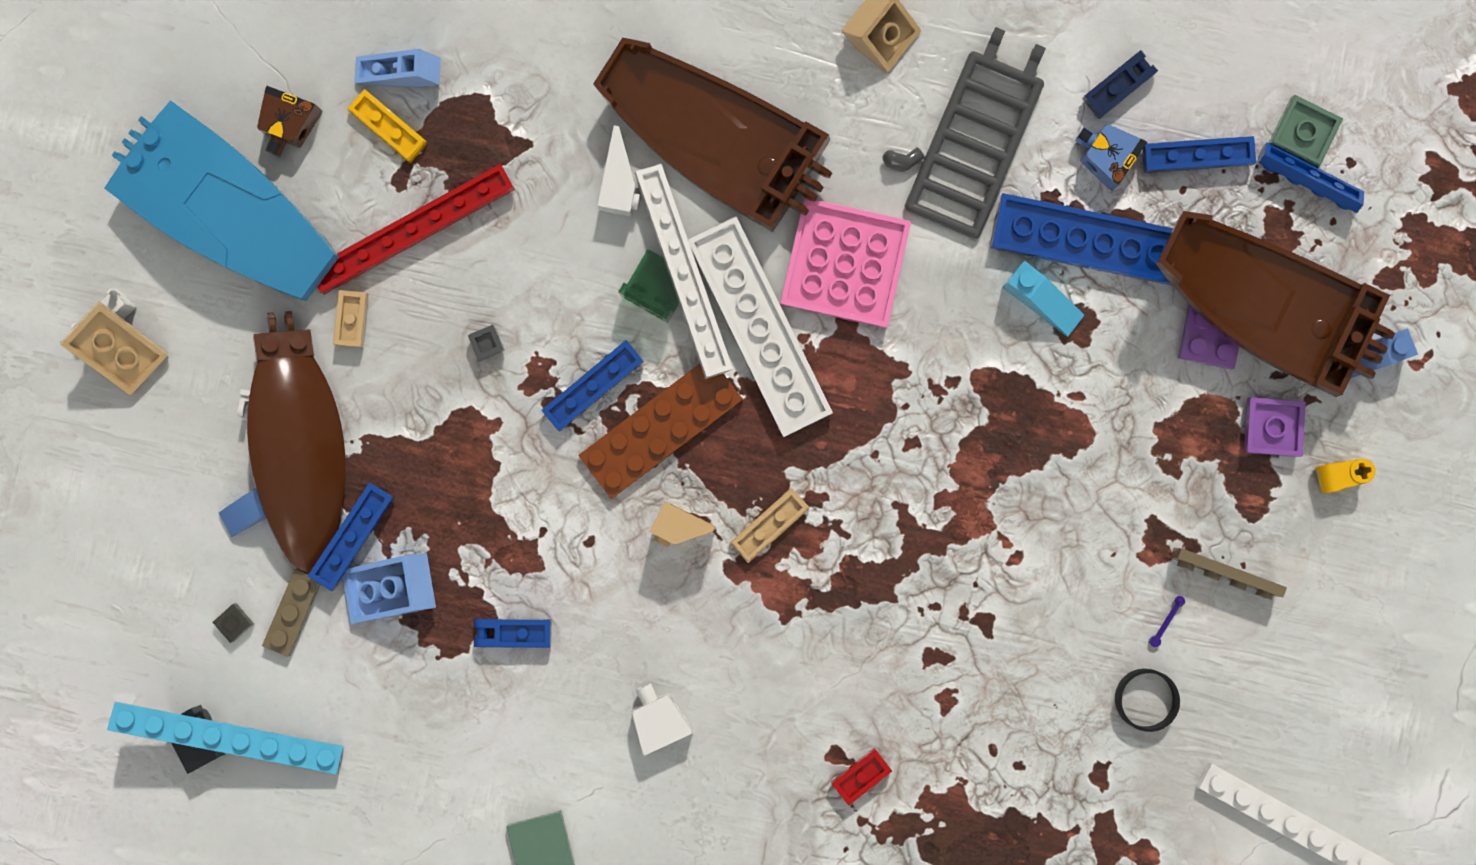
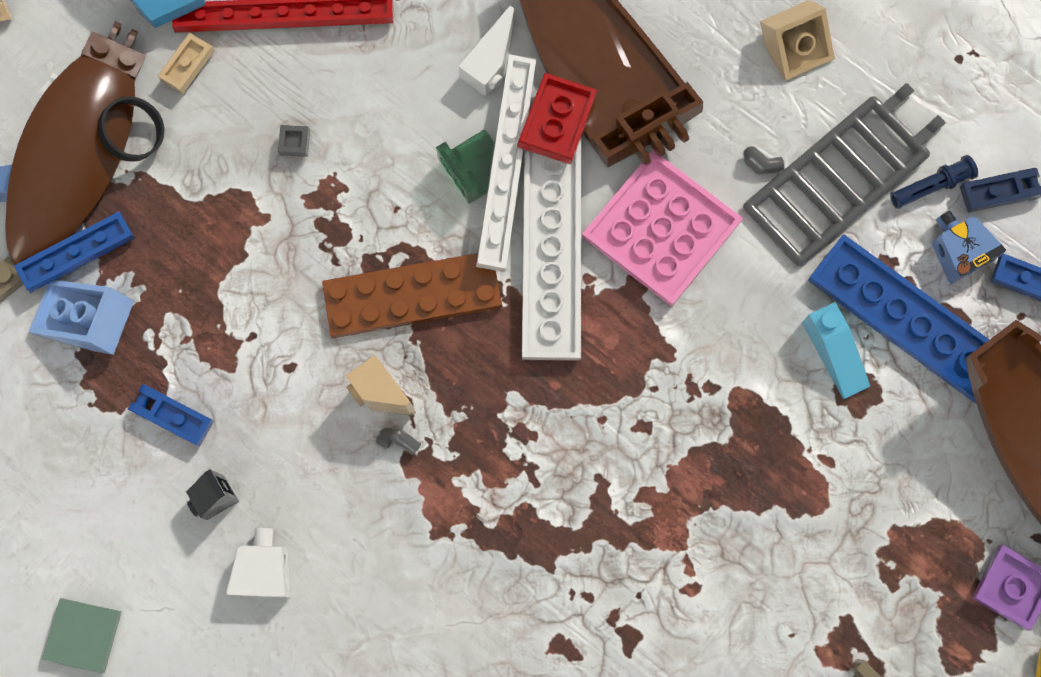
camera: 25 degrees right, 10 degrees down
blue plate [541,340,644,432] -> none
tan tile [730,488,810,563] -> none
medium lavender plate [1178,305,1239,370] -> none
none -> black tyre [97,96,165,162]
none -> black slope [186,469,239,520]
none -> dark grey arm [376,428,421,456]
none -> red tile [517,73,598,165]
none -> dark blue pin [890,155,978,209]

